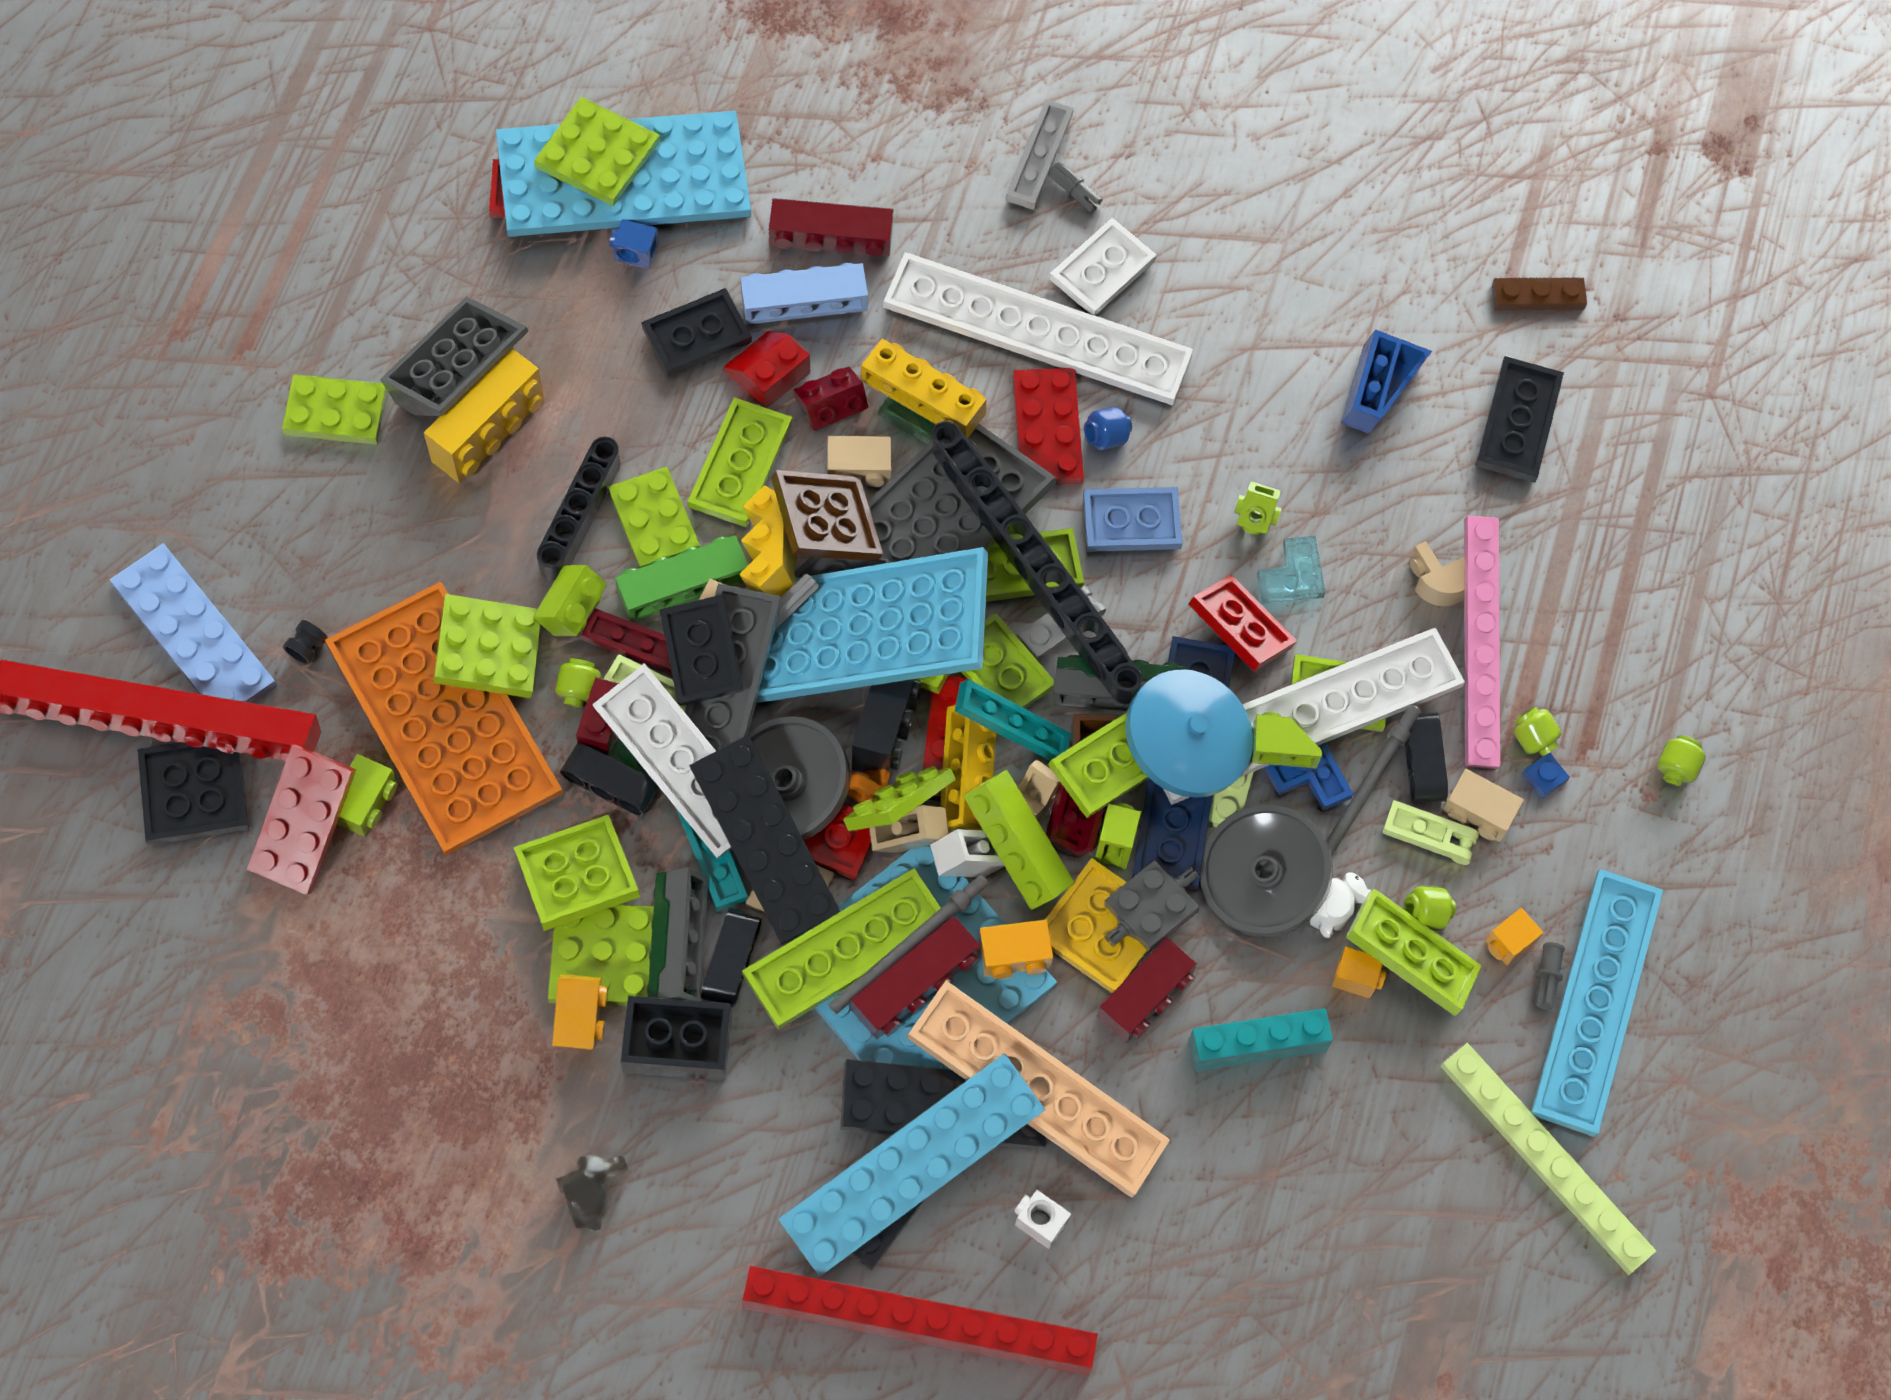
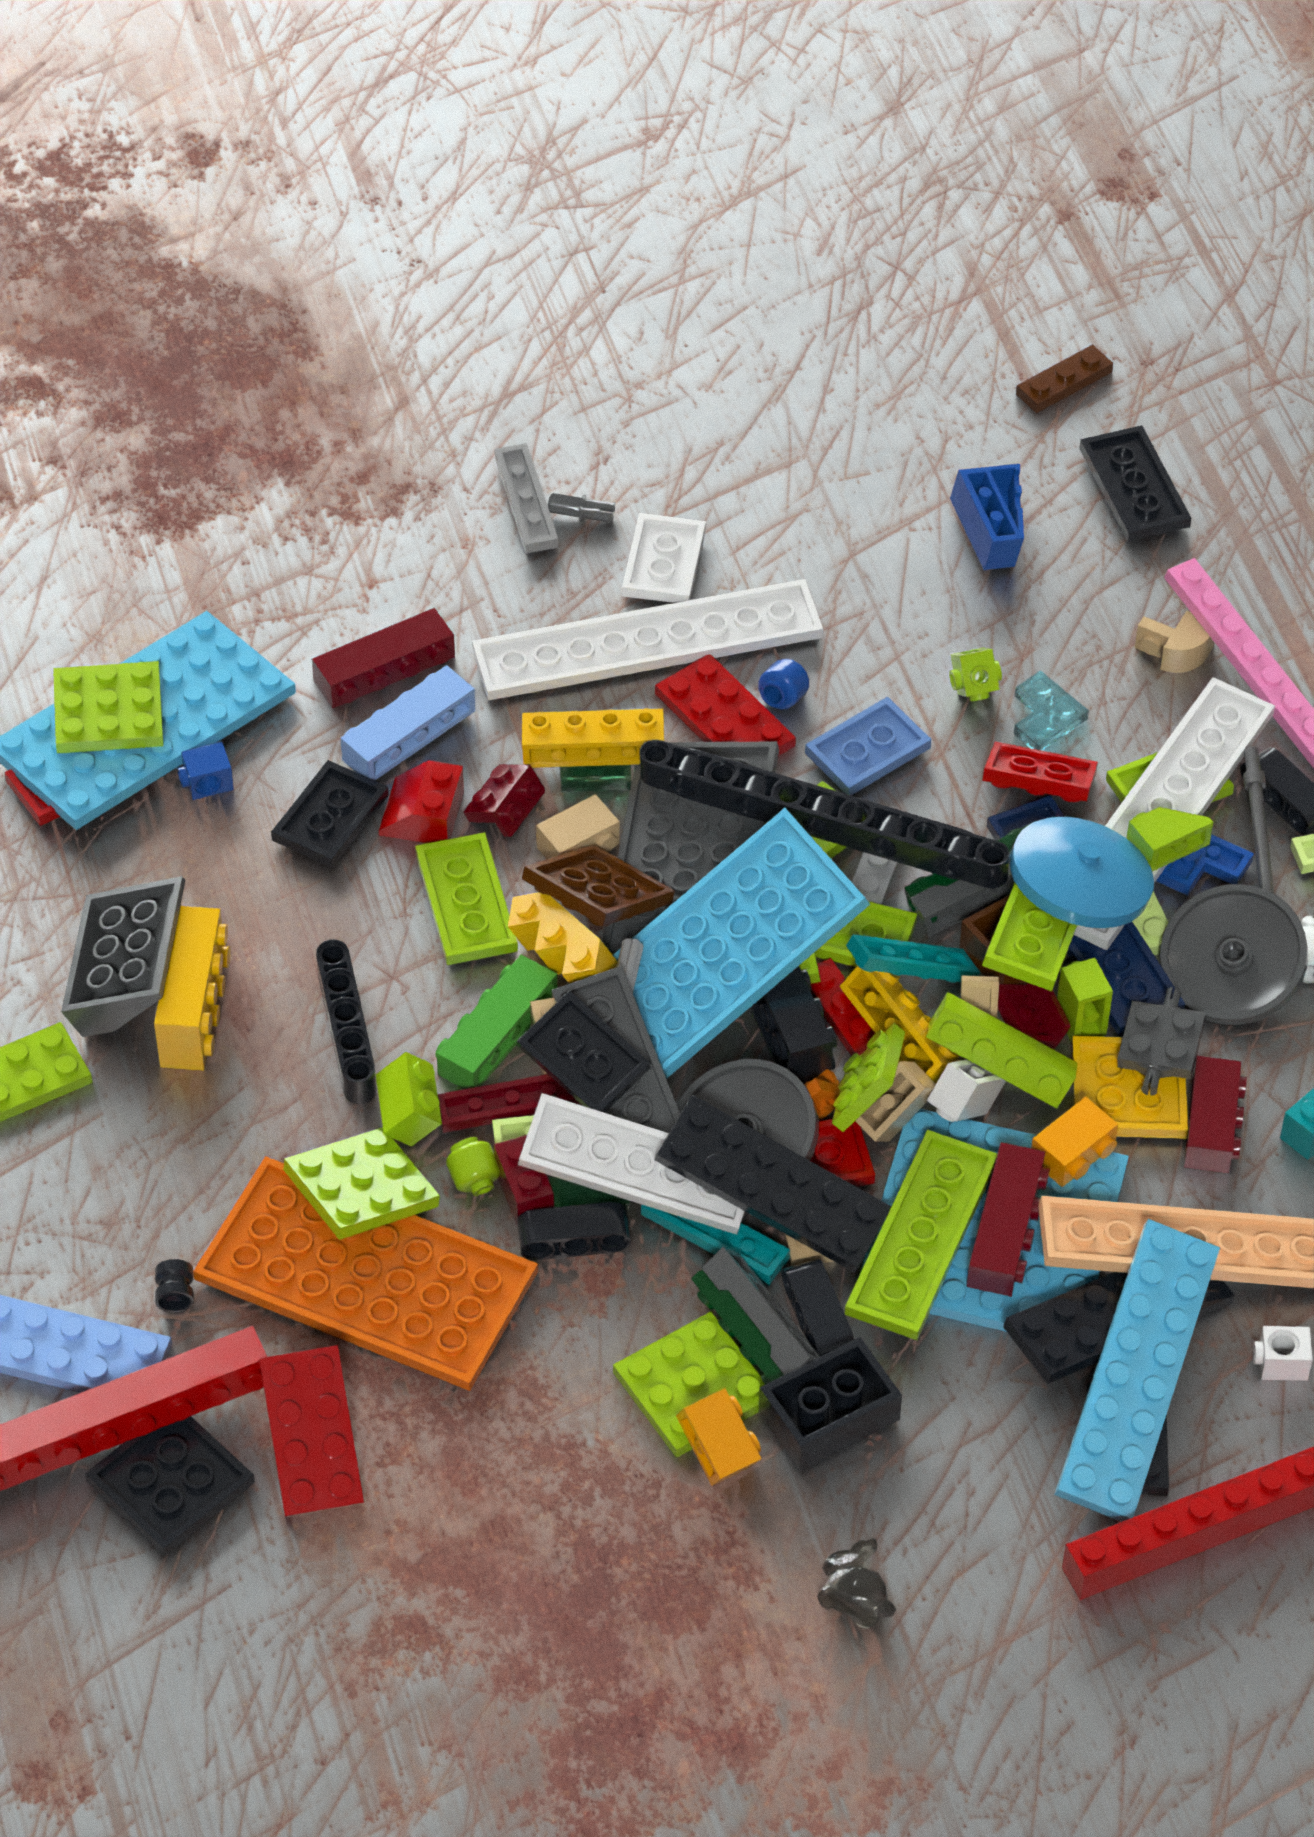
camera: 30 degrees left, 15 degrees down
lime brick [337,754,397,837] -> none
lime plate [514,814,640,931] -> none
lime plate [608,466,700,568] -> none
flat silver bar [828,875,989,1015] -> none

